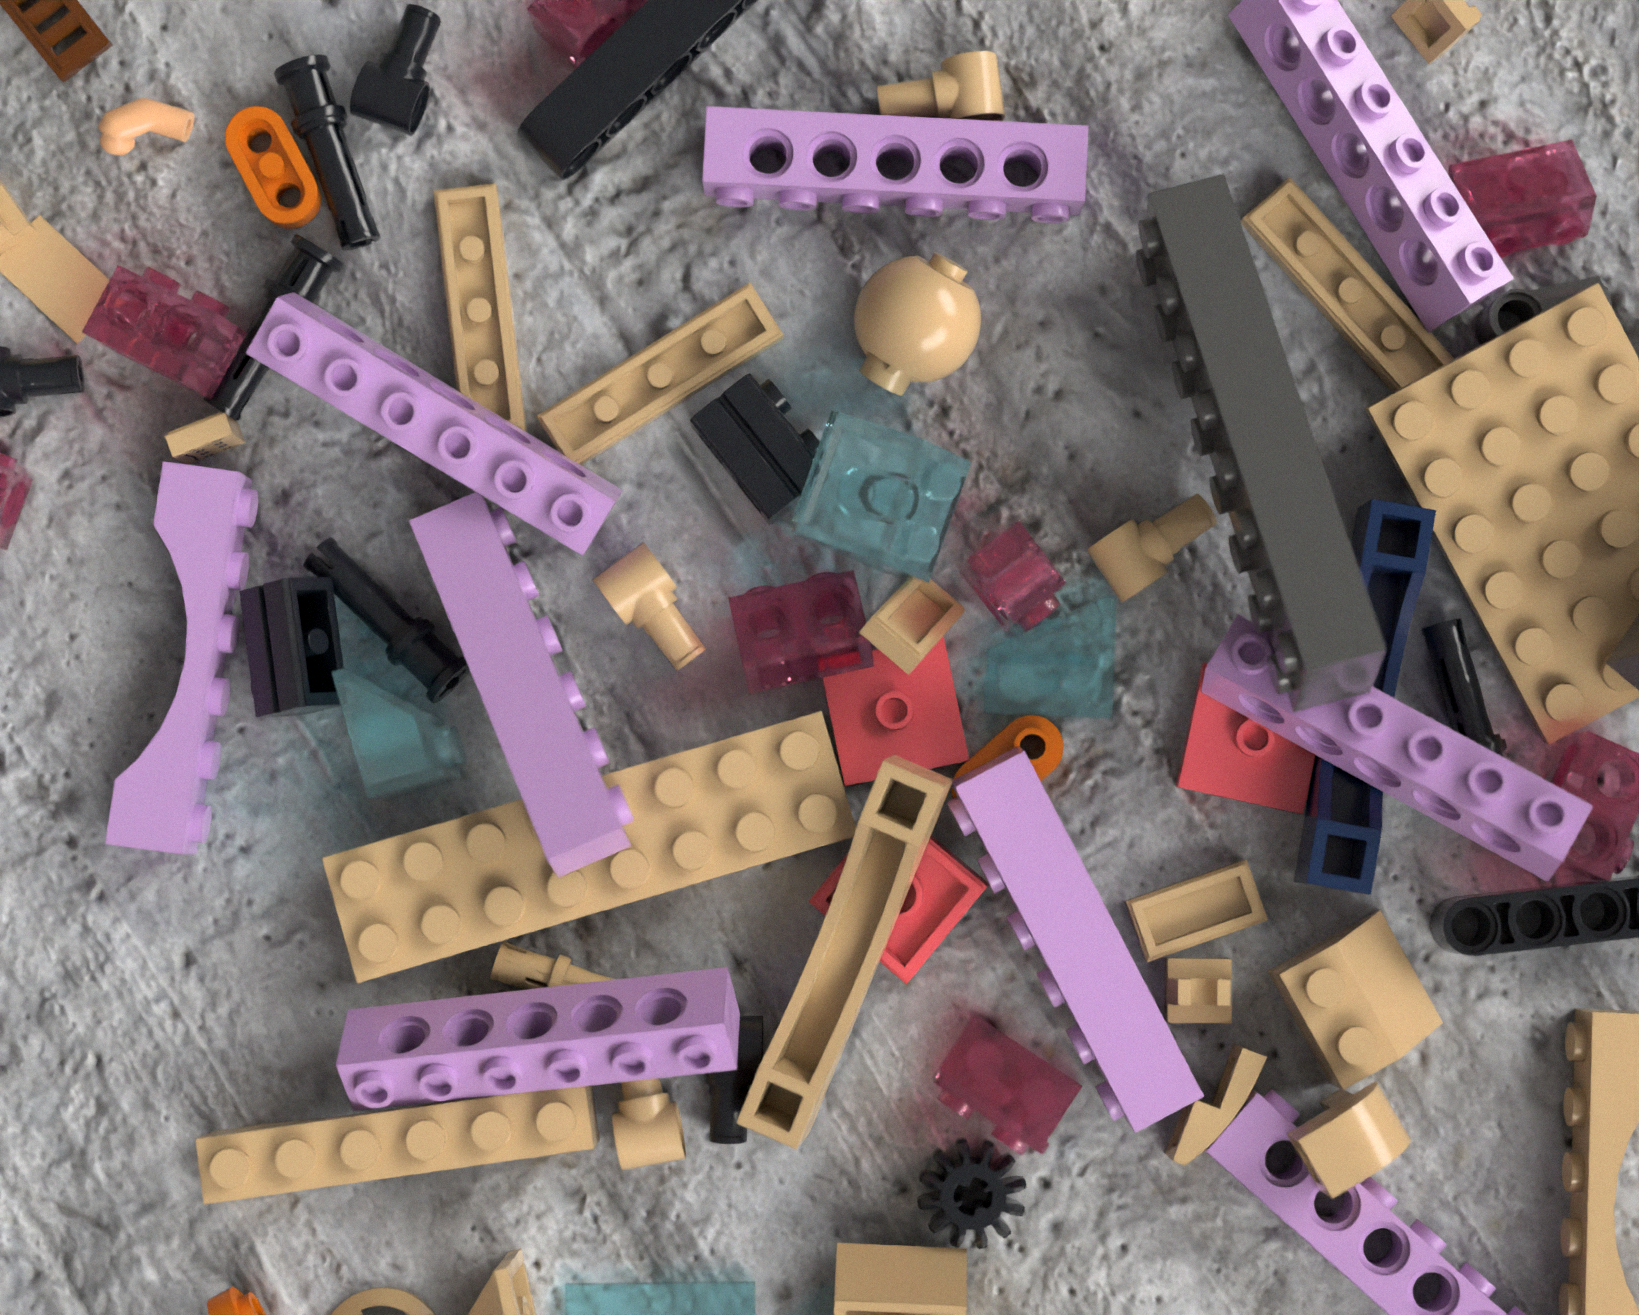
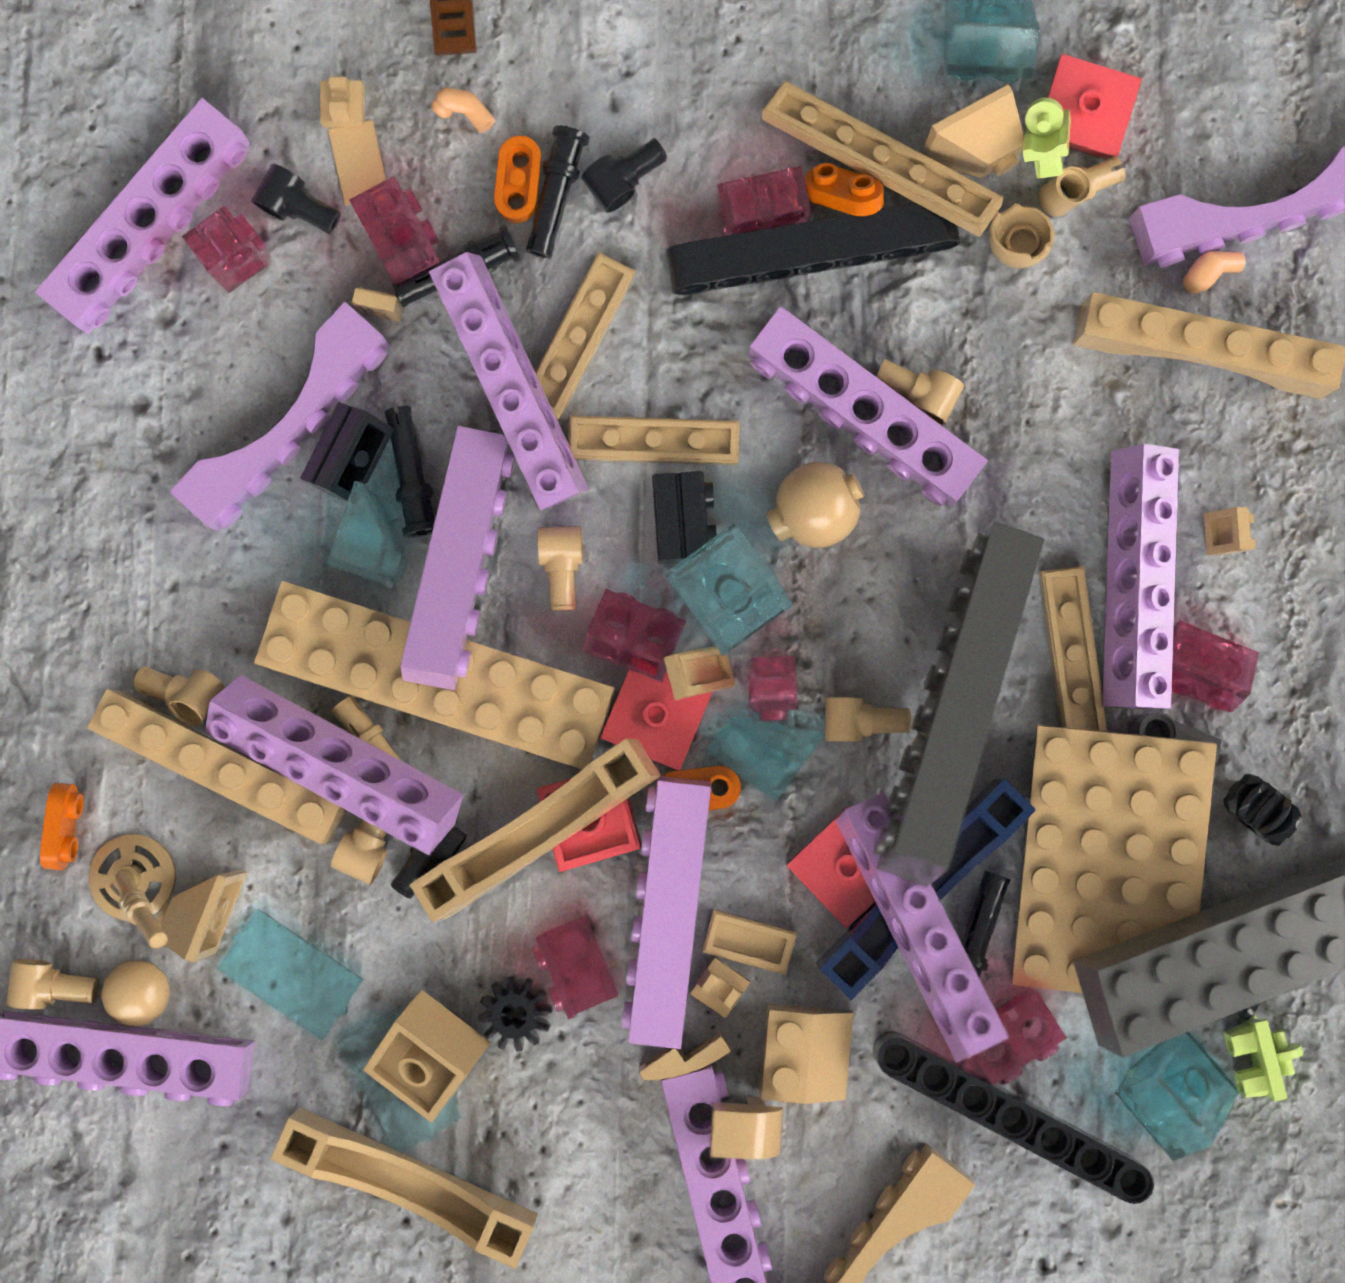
camera: 35 degrees right, 0 degrees up
none -> tan pin [134,666,225,727]

